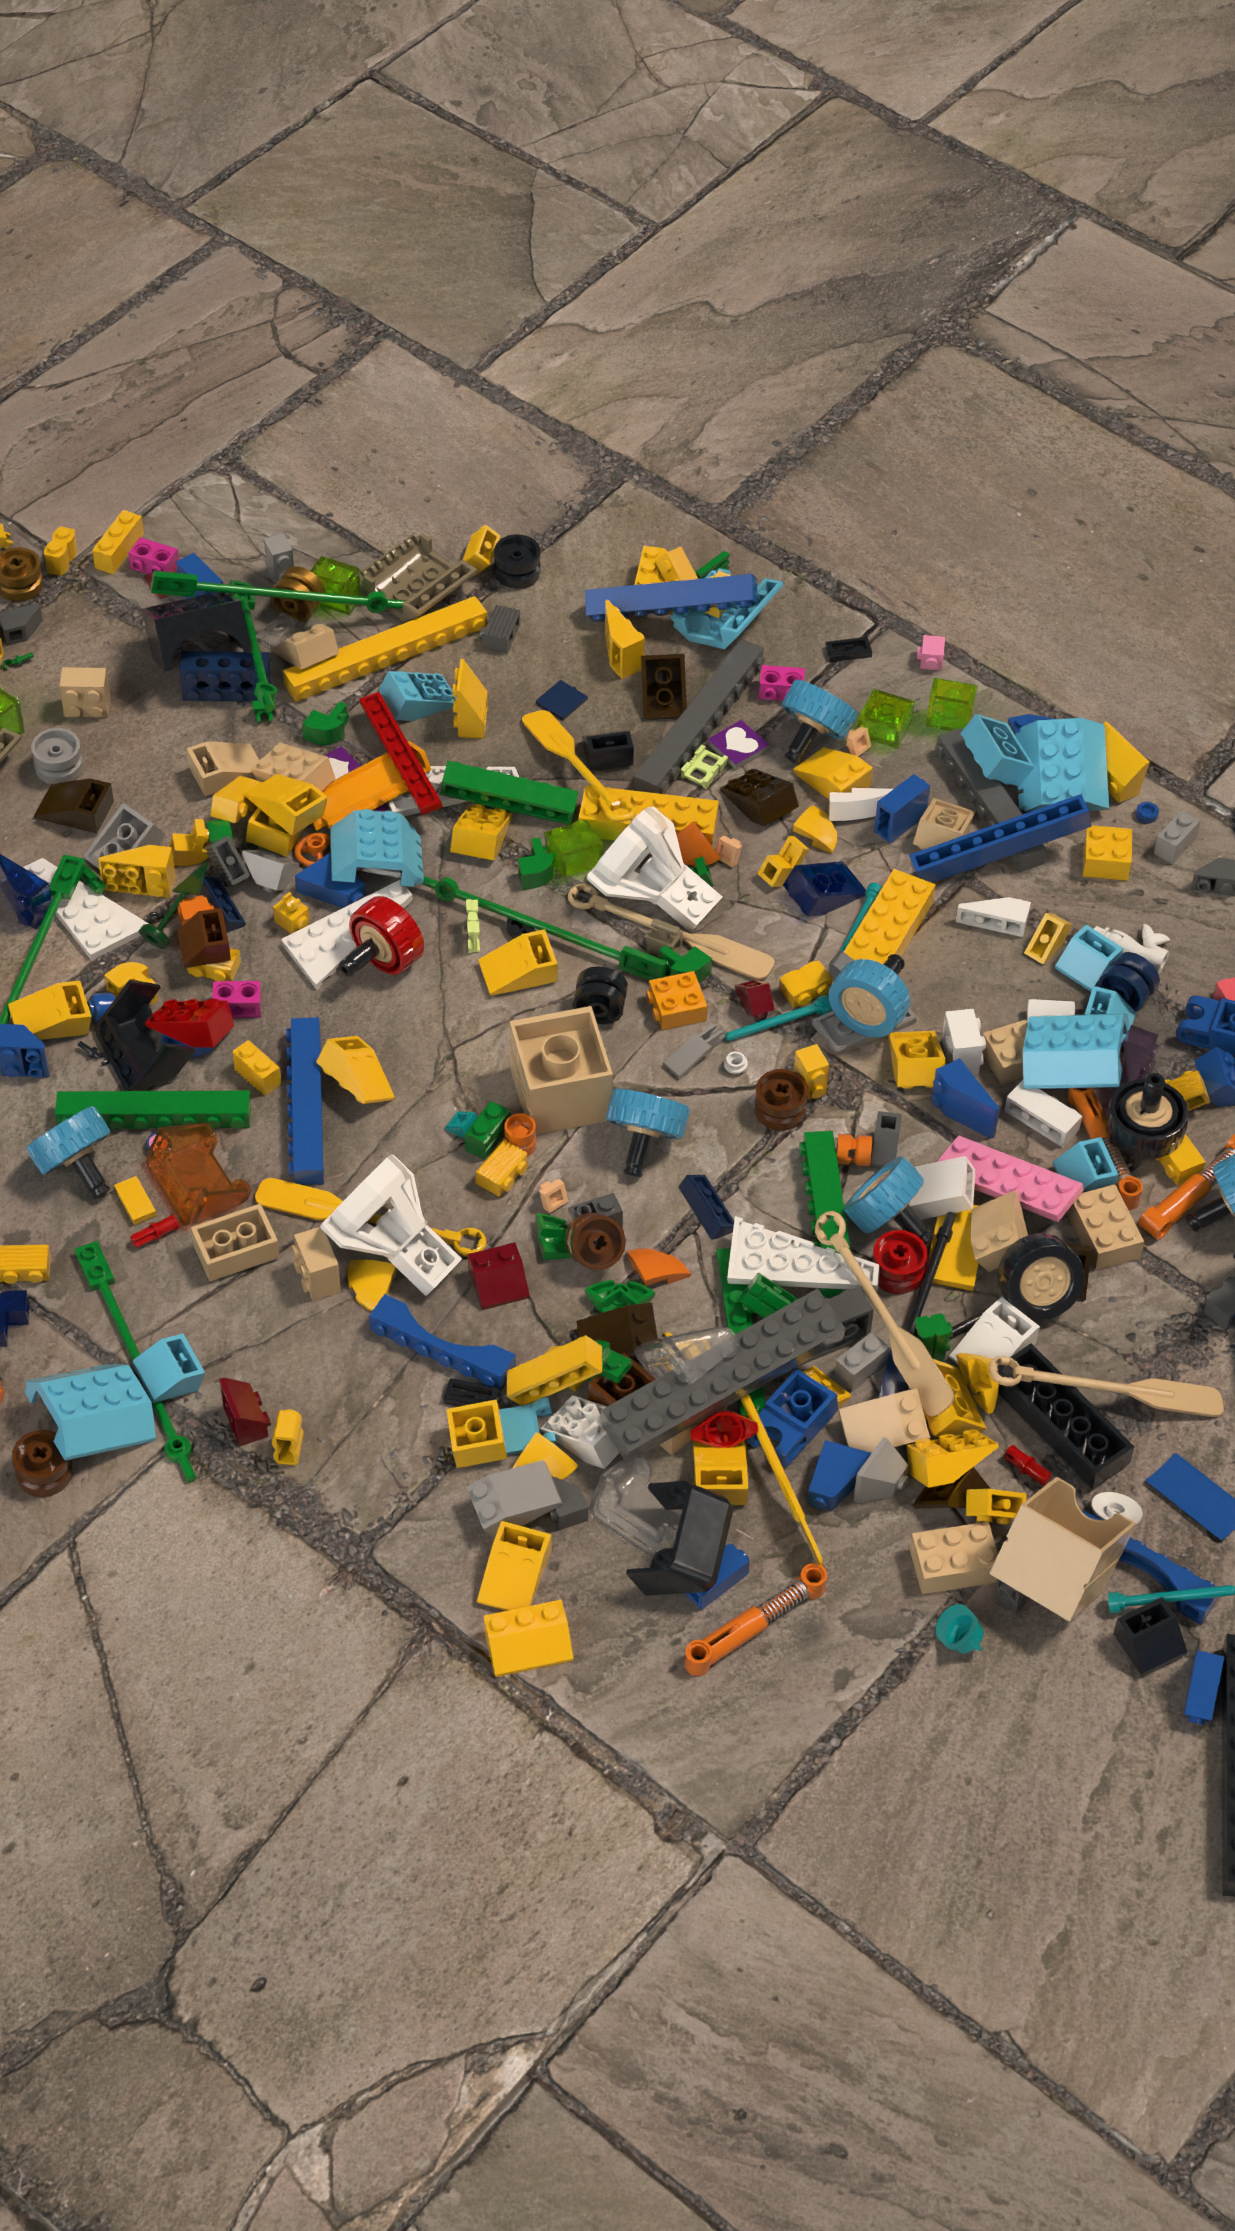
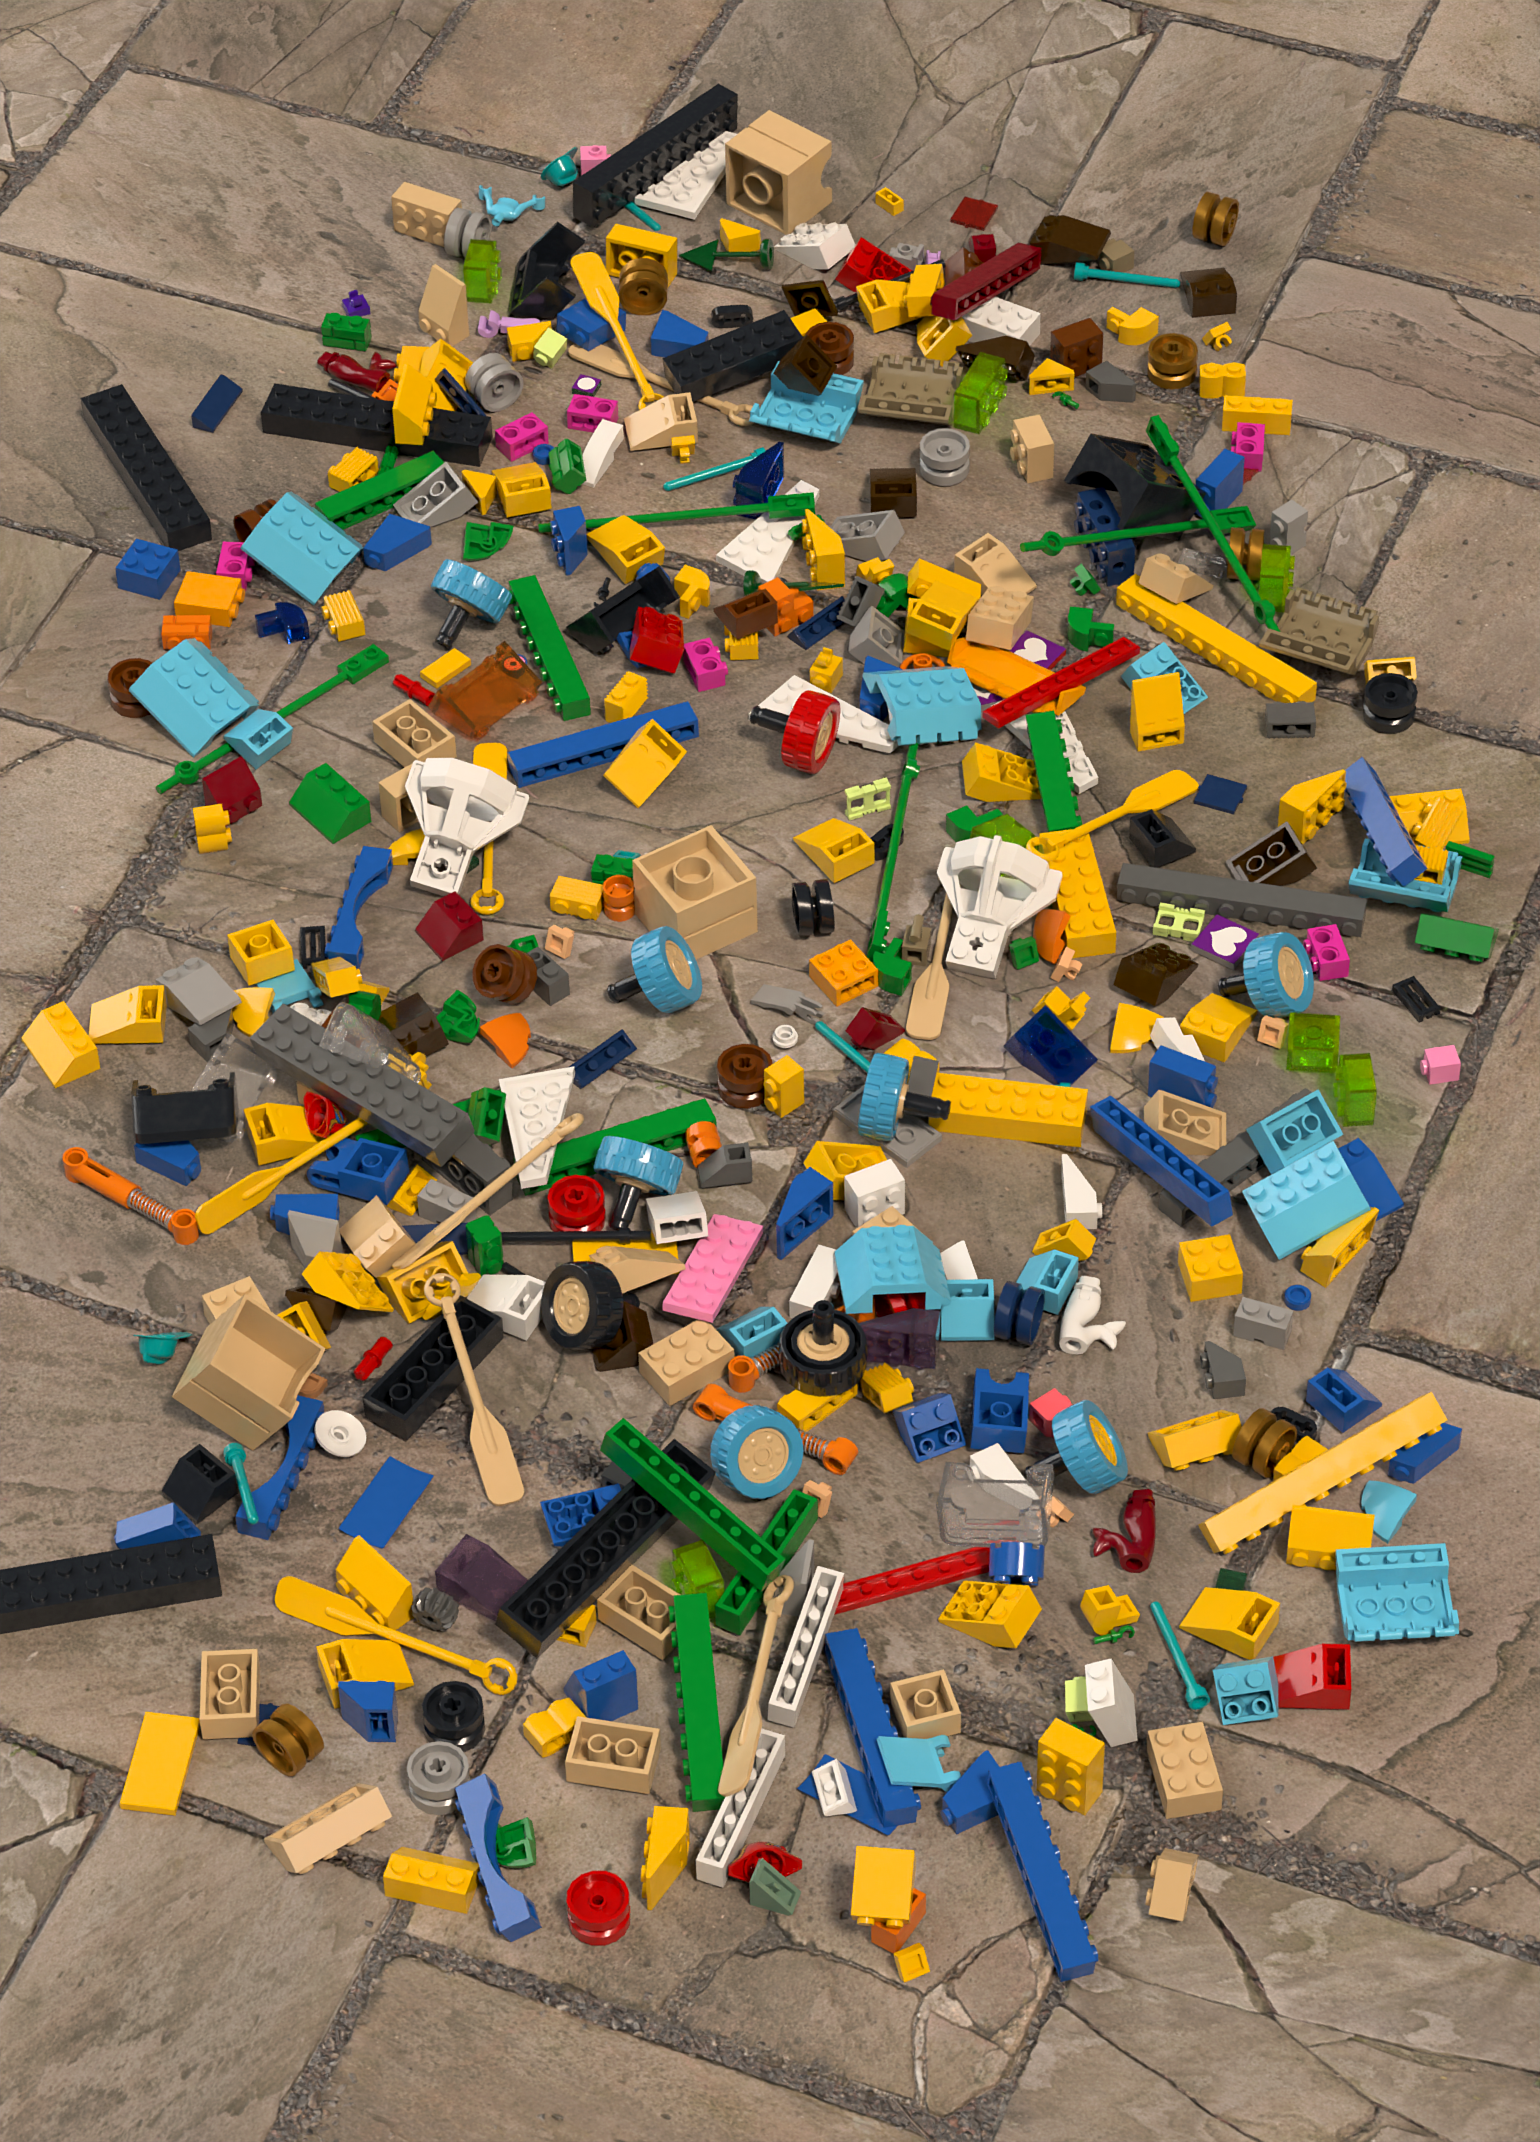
camera: 75 degrees right, 5 degrees down
none -> green slope [289,763,372,844]
none -> green slope [1415,913,1499,962]

